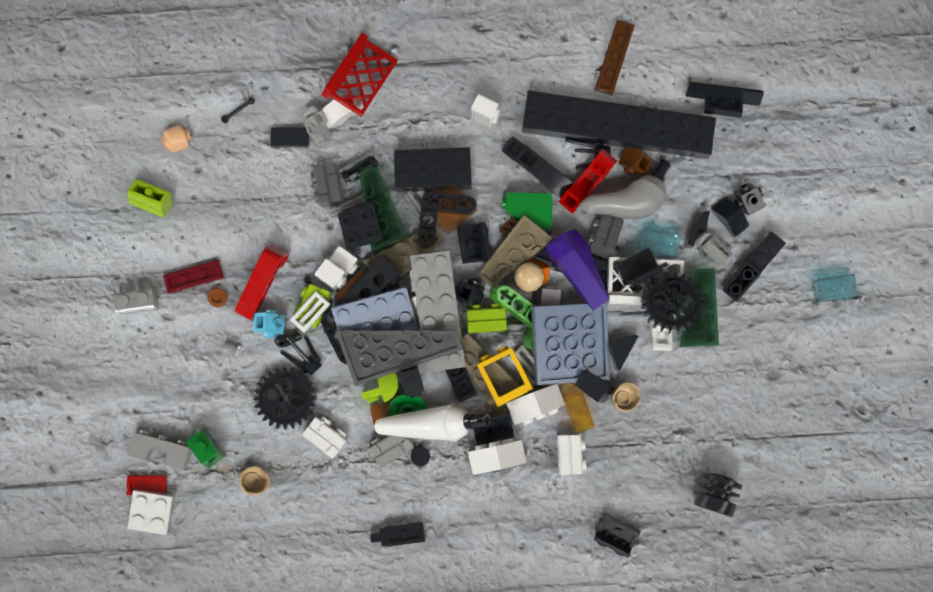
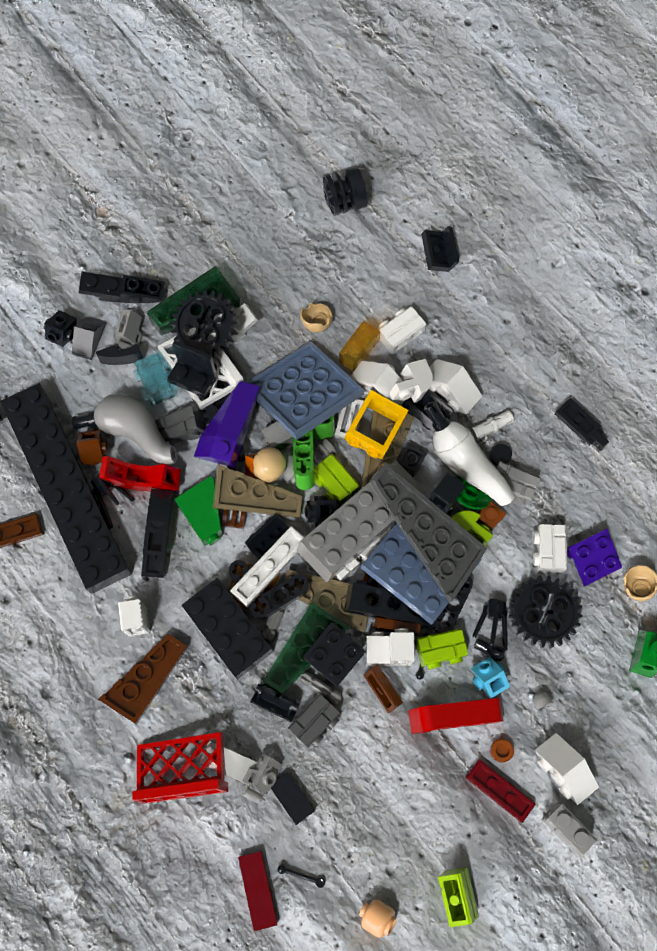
camera: 120 degrees left, 10 degrees down
white tile [290,291,331,333] -> none
black slope [575,369,615,403] -> none
black slope [608,335,639,371] -> none
clear light blue brick [812,271,858,303] -> none
none -> reddish brown wing [98,634,188,725]
none -> white tile [230,526,305,607]
none -> dark red tile [238,851,278,931]
none -> reddish brown tile [364,664,403,714]
none -> white brick [389,359,433,403]
none -> white pin [470,410,514,441]
none -> white brick [535,733,599,805]
none -> dark purple hinge [567,528,623,587]

